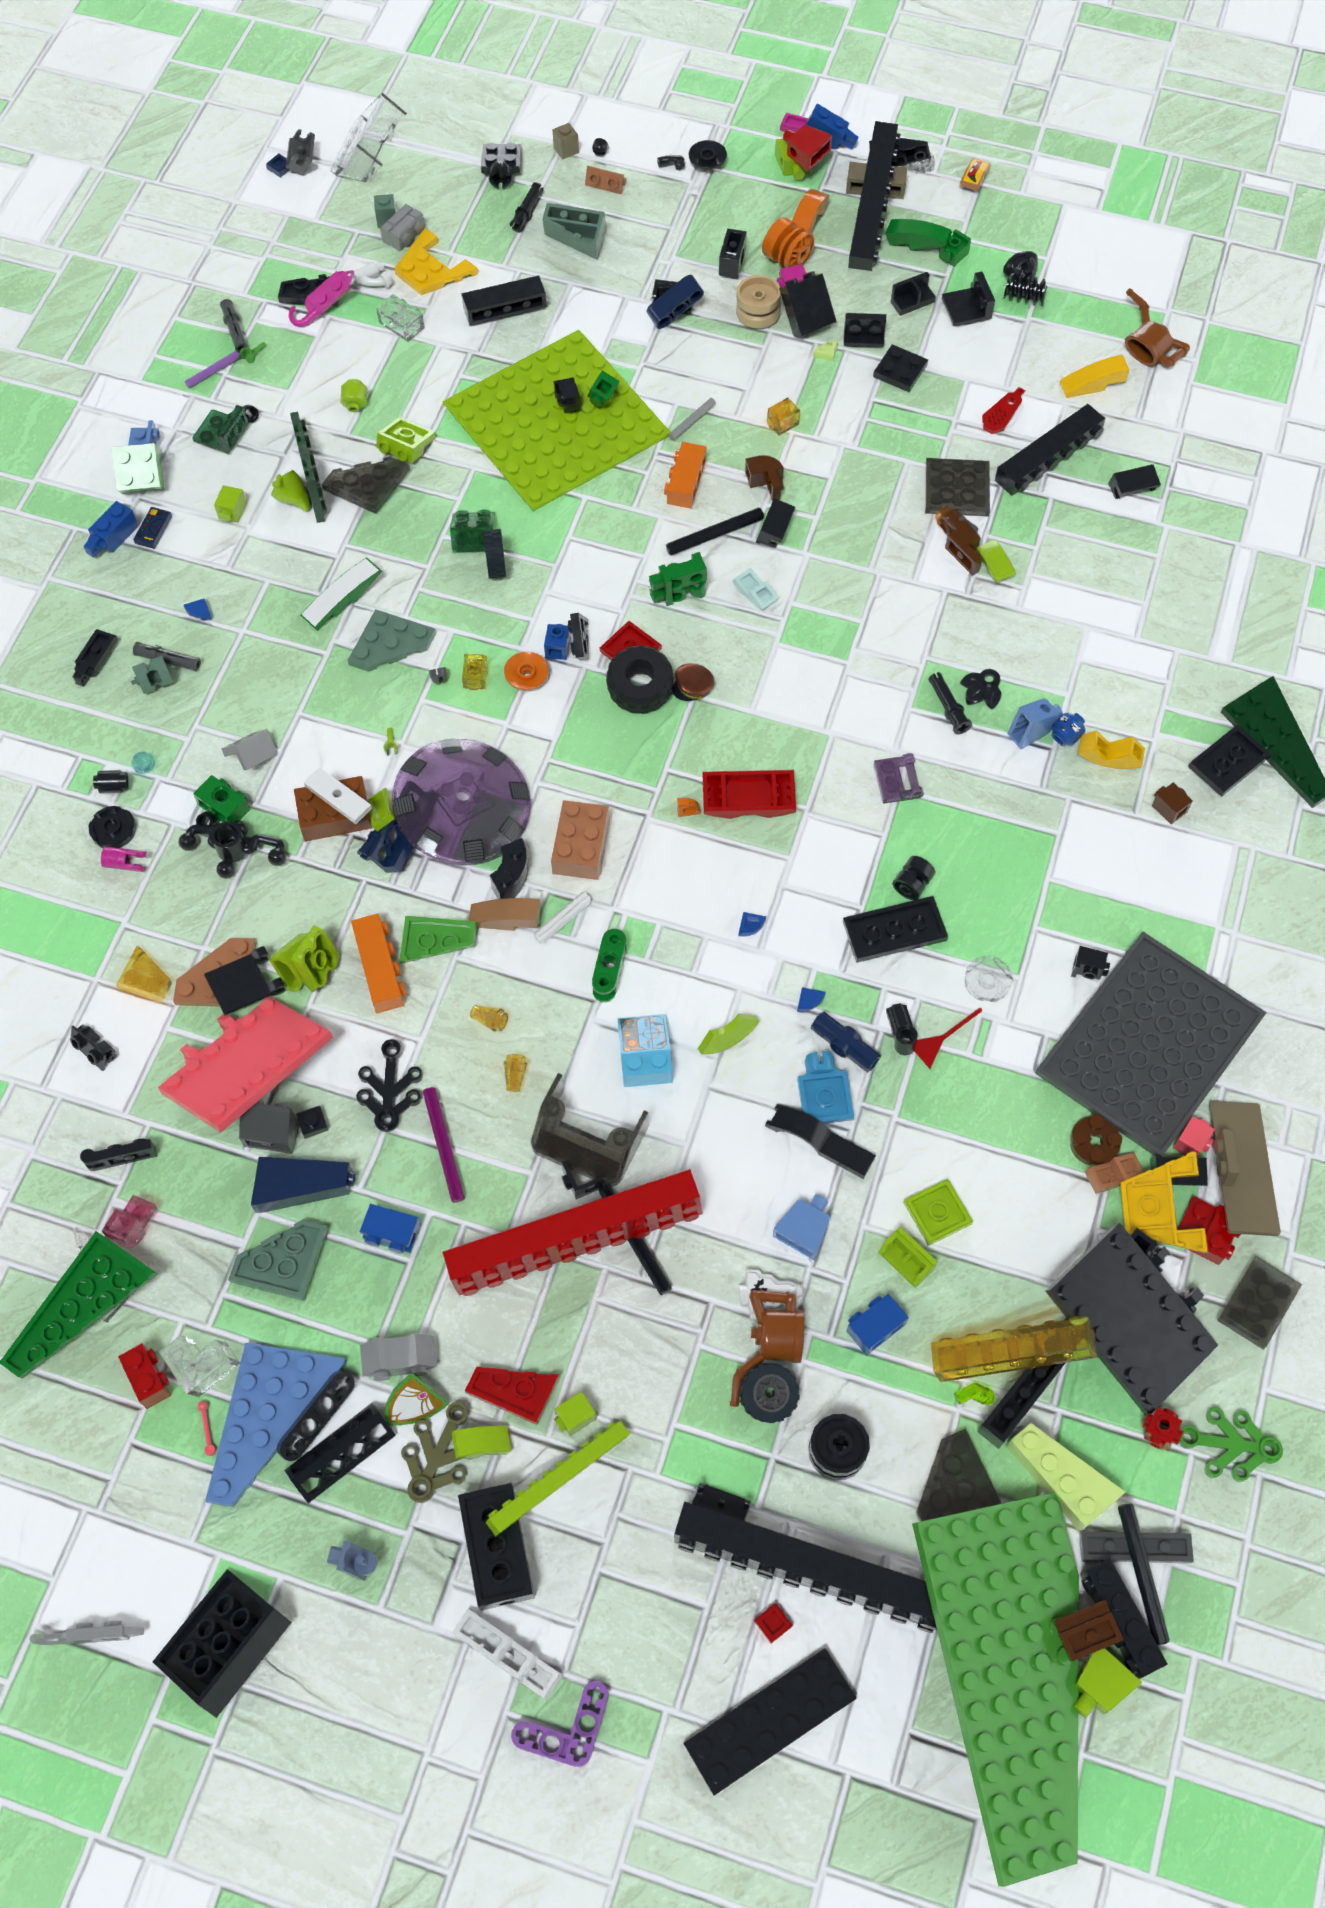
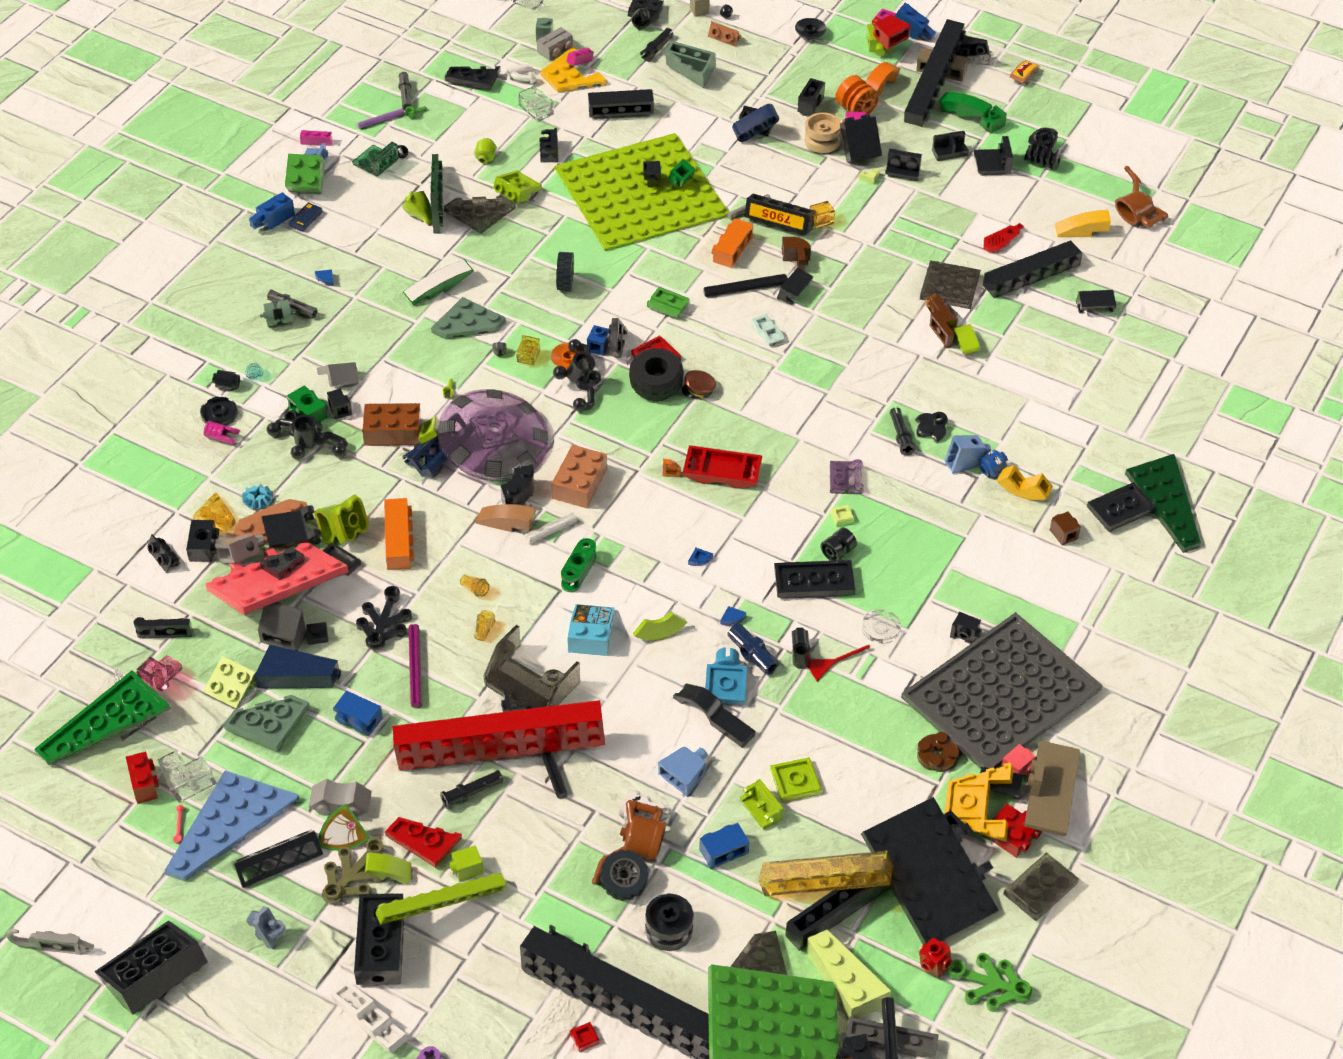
camera: 10 degrees right, 15 degrees down
black hinge [72,629,118,687] -> none
lime brick [214,485,247,523] -> none
black beam [277,1371,355,1461] -> none
dark pink plate [288,270,354,327] -> none
white tile [303,767,372,824] -> none
bright green wing [399,916,477,964] -> none
clear green bracket [450,509,495,553] -> none
green hips [649,552,707,606] -> none
black arm [657,154,685,170] -> none
black plate [873,344,929,393] -> none
clear neon green arm [954,1383,995,1405] -> none
nougat slope [1085,1152,1144,1194] -> none
none -> black brick [186,520,219,562]
none -> yellowish green hinge [203,656,256,709]
none -> light grey torso [215,534,265,563]
none -> medium azure gear [242,484,273,509]
none -> black wing [260,548,305,580]
none -> dark pink piece [300,130,333,146]
none -> black tile [322,542,361,576]
none -> black brick [327,388,352,419]
none -> black pin [440,770,503,810]
none -> black hinge [539,128,558,163]
none -> black wheel [553,339,602,412]
none -> dark pink piece [566,47,594,66]
none -> bright green plate [647,287,690,319]
none -> black brick [744,193,816,235]
none -> yellowish green tile [830,505,855,527]

